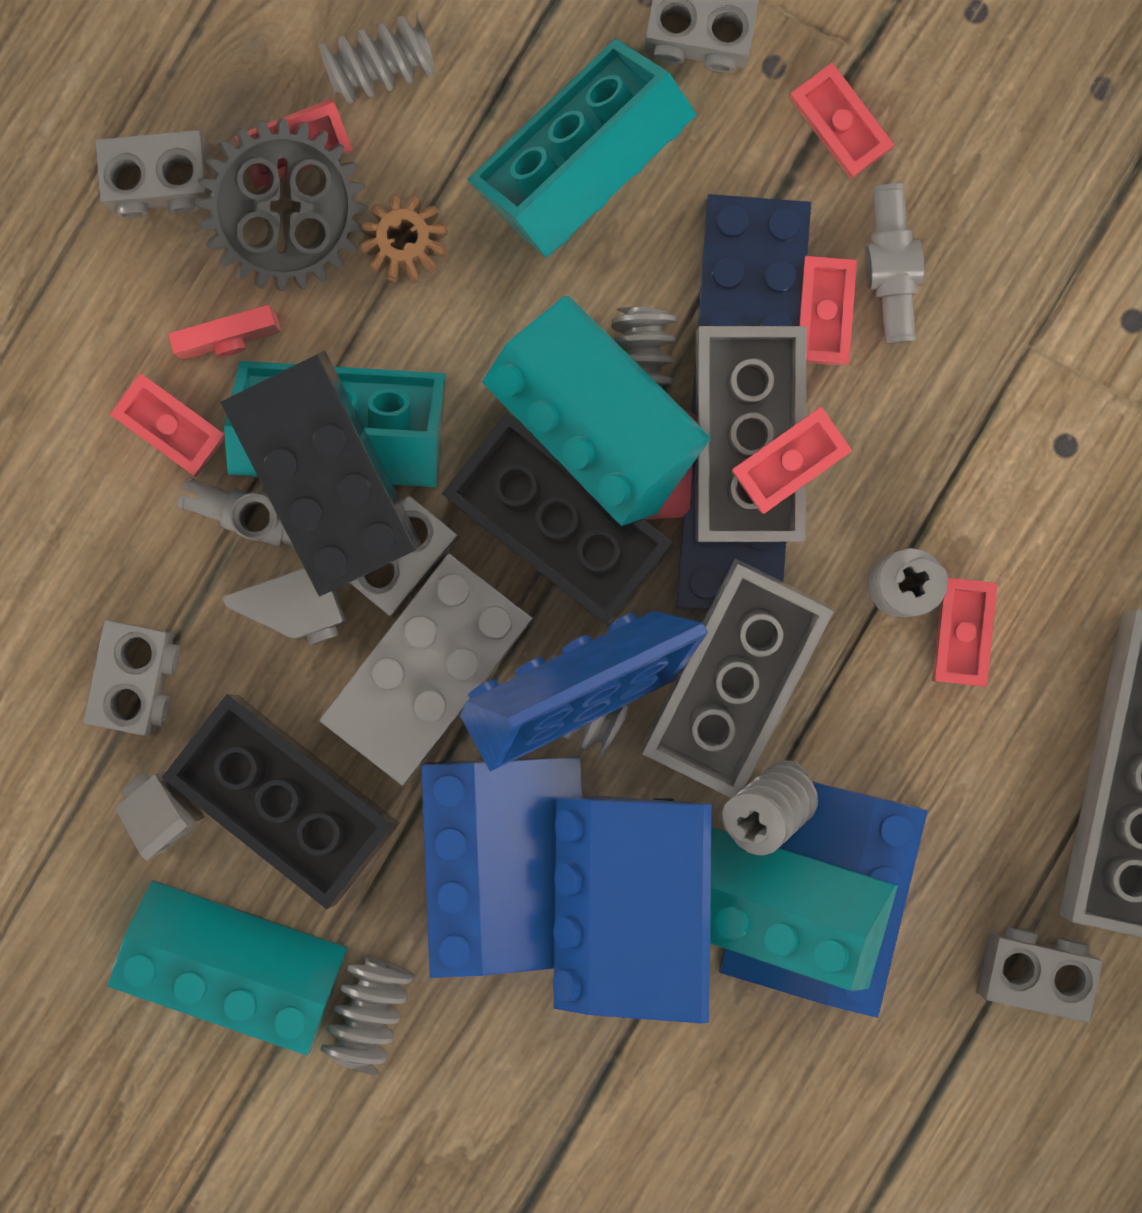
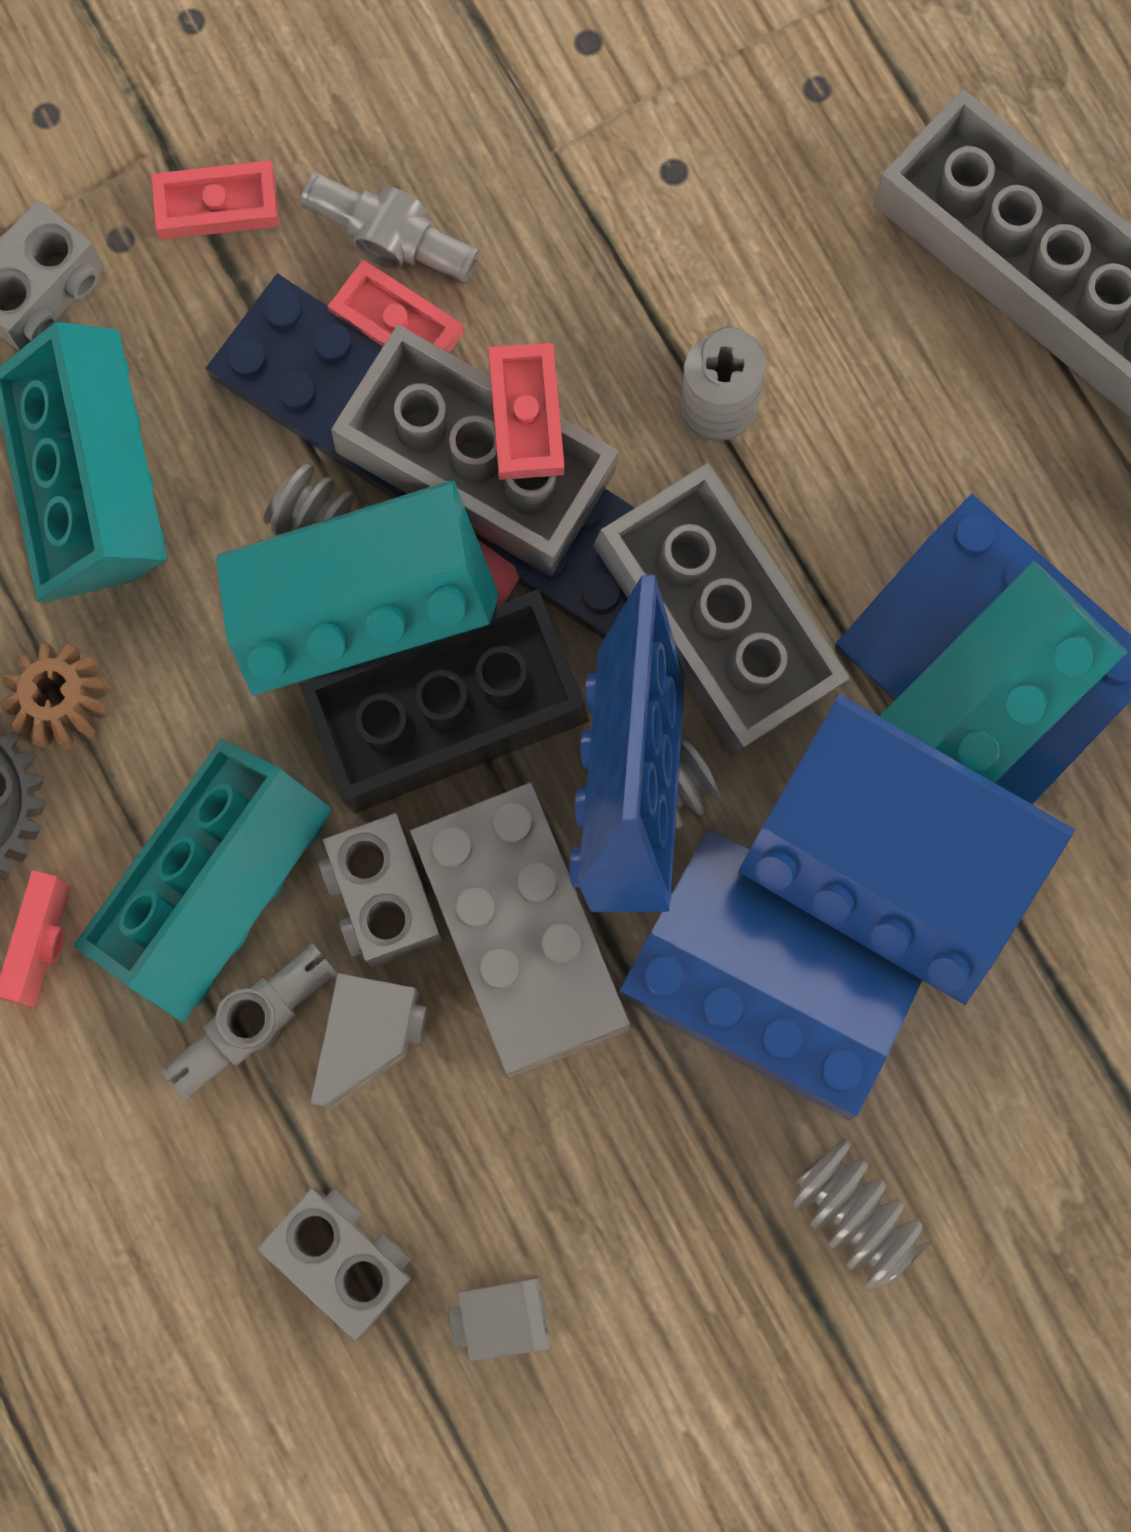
camera: 60 degrees left, 10 degrees down
teal slope [107,880,348,1056] -> none
coral plate [110,373,225,477] -> none
black brick [161,694,400,909] -> none
black brick [220,351,421,597] -> none
light grey piece [720,760,818,855] -> none
coral plate [932,578,998,687] -> none

